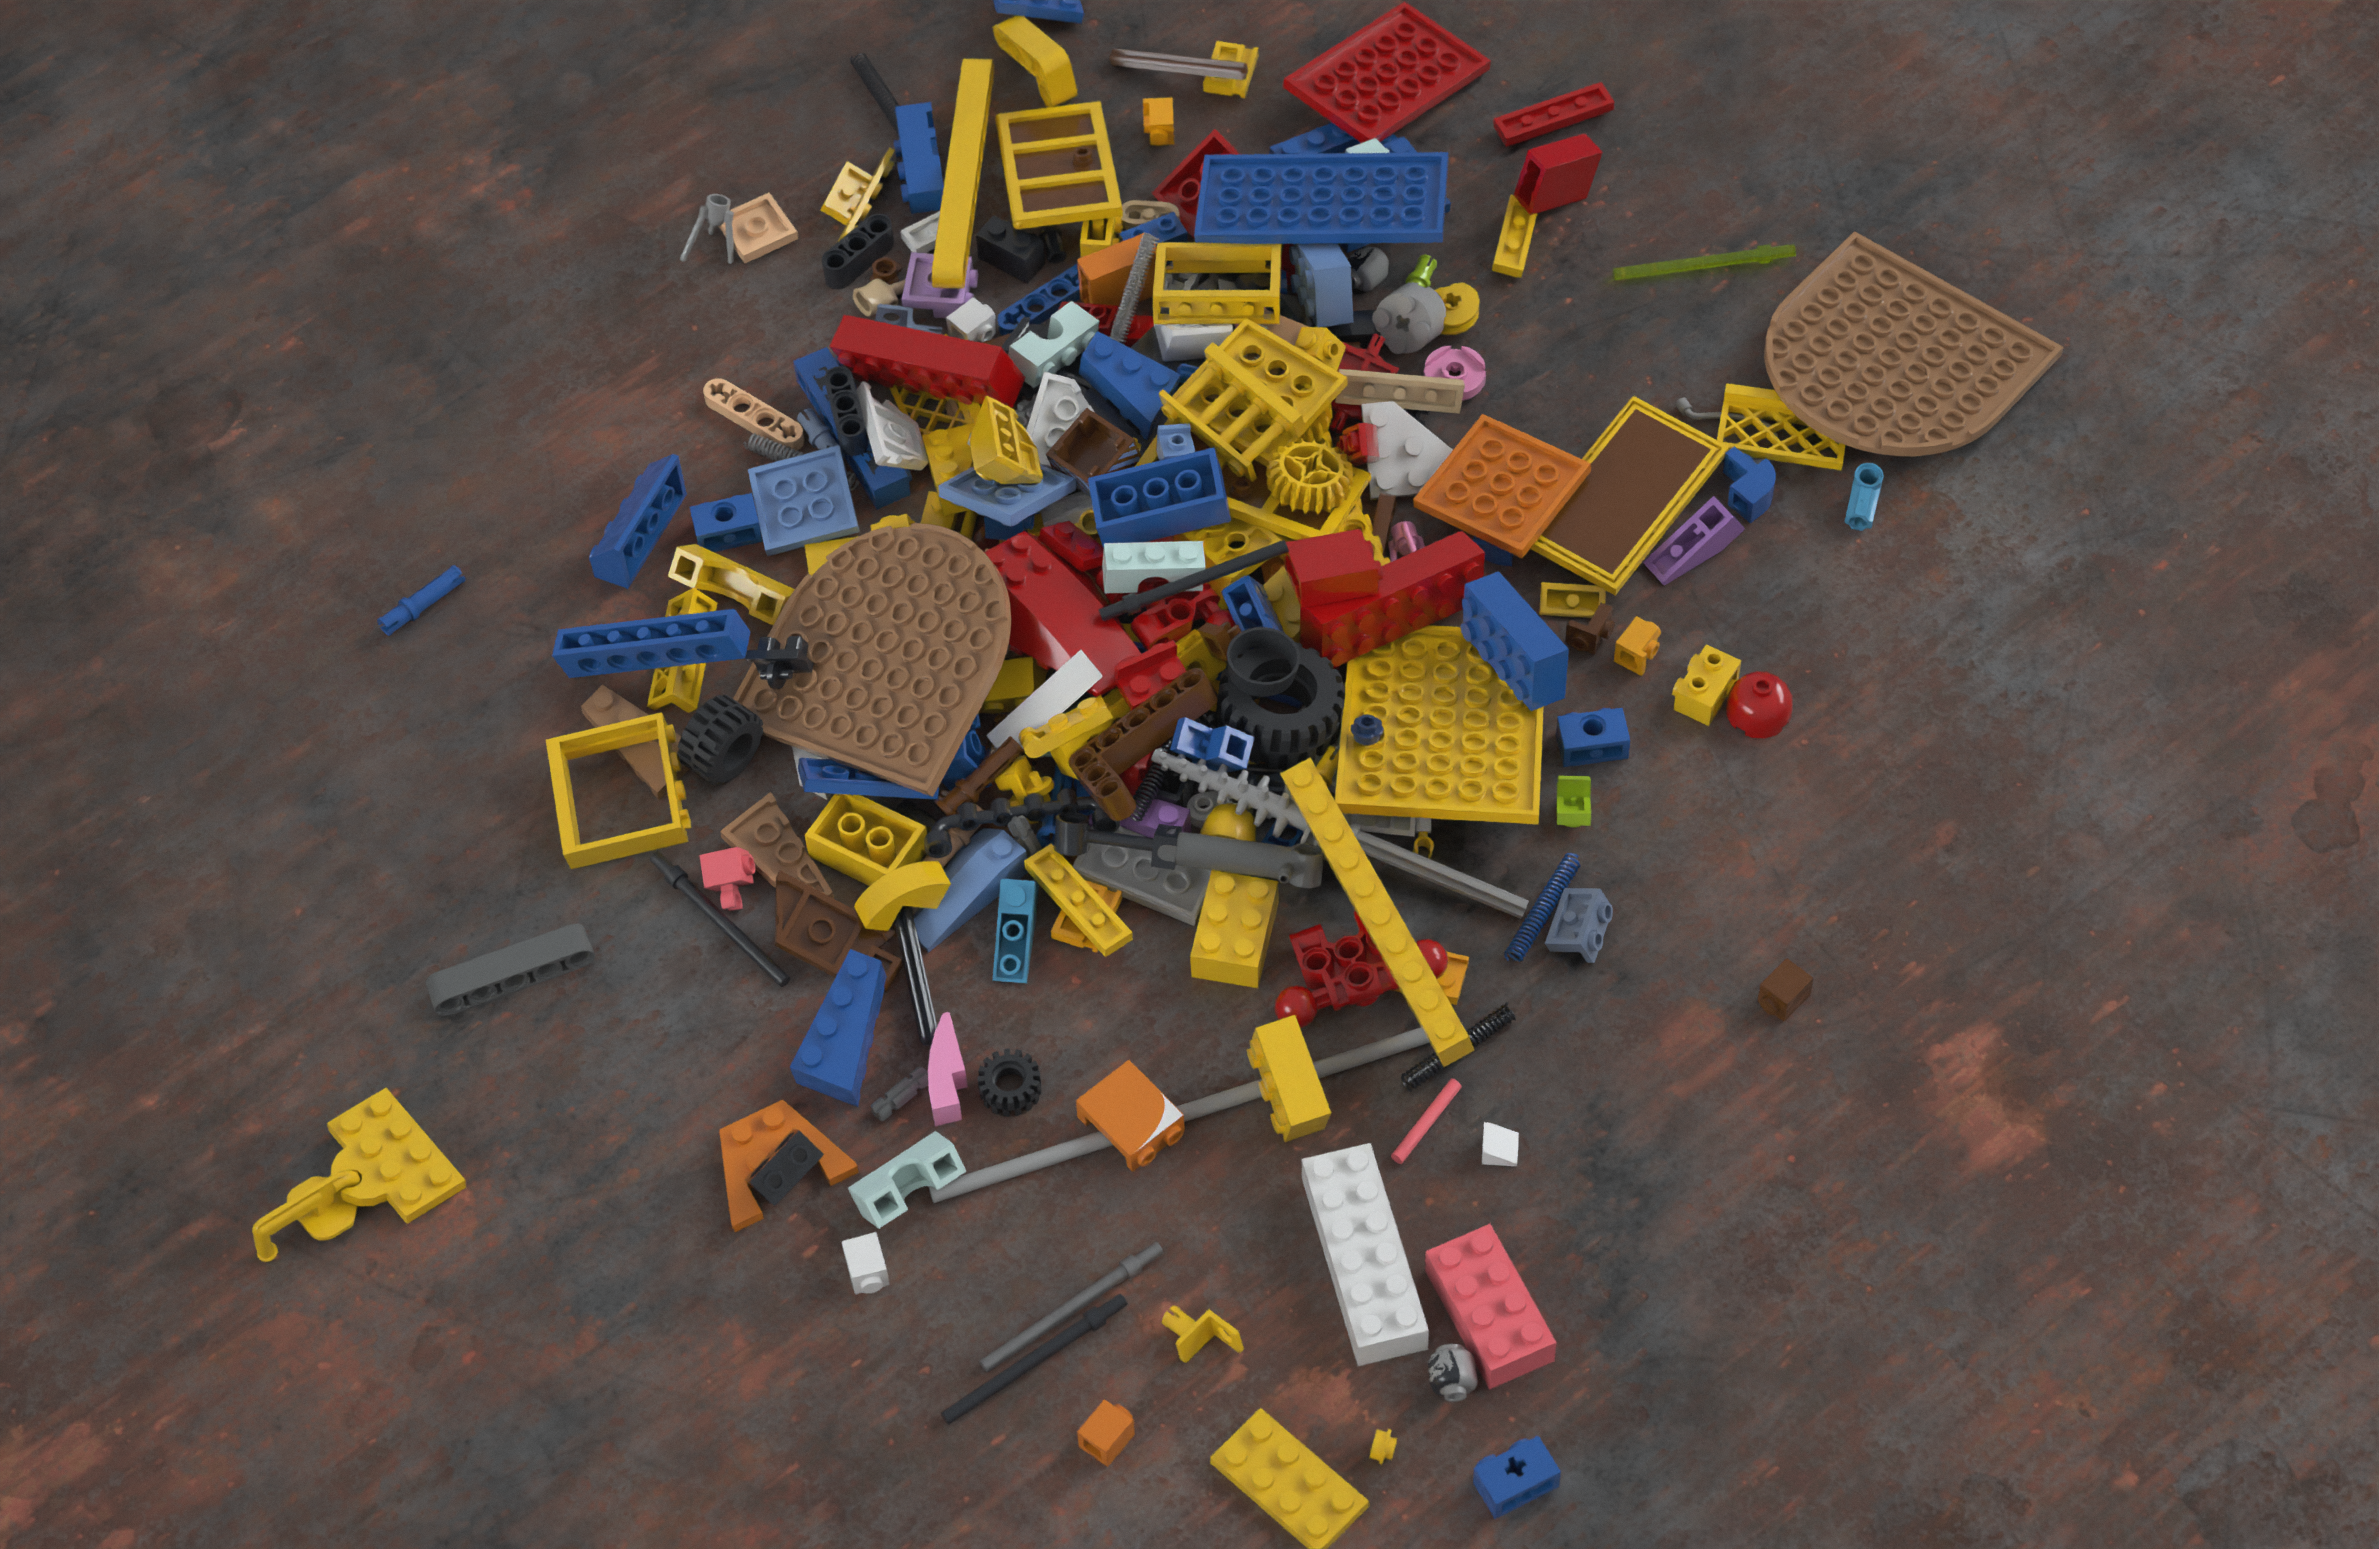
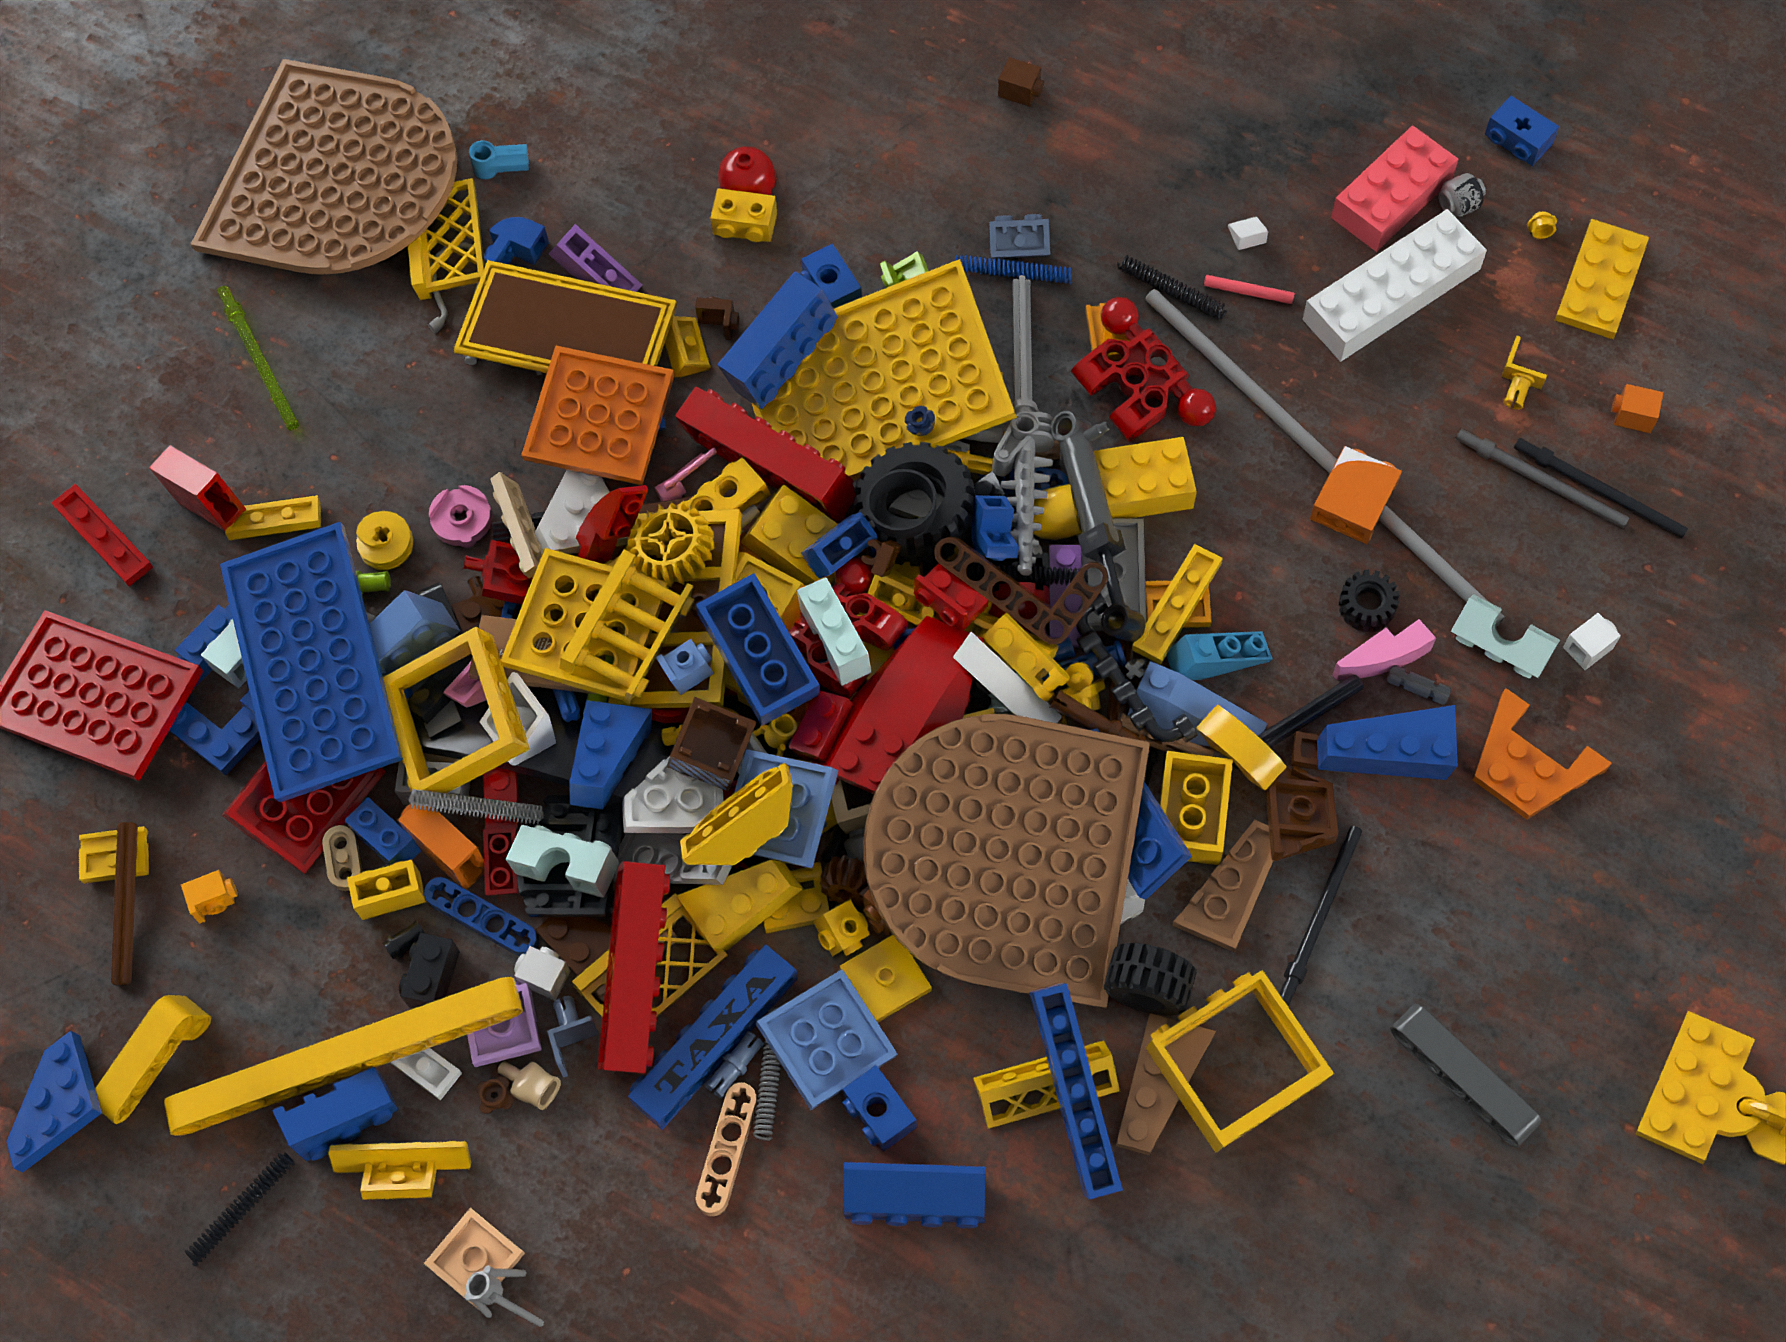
camera: 110 degrees left, 10 degrees up
yellow arch [668,544,795,625] -> none
coral brick [699,847,756,911] -> none
black hips [745,636,814,689] -> none
black brick [745,1128,824,1206] -> none
black beam [822,214,894,289] -> none
black beam [824,366,868,456] -> none
white wing [856,381,929,470] -> none
door [995,101,1123,229] -> none
black bar [1098,540,1289,622] -> none
yellow brick [1247,1015,1331,1142] -> none
yellow brick [1280,758,1475,1067] -> none
red brick [1284,529,1383,608] -> none
yellow brick [1294,327,1346,371] -> none
light grey brick [1372,283,1446,354] -> none
light orange brick [1614,616,1661,676] -> none

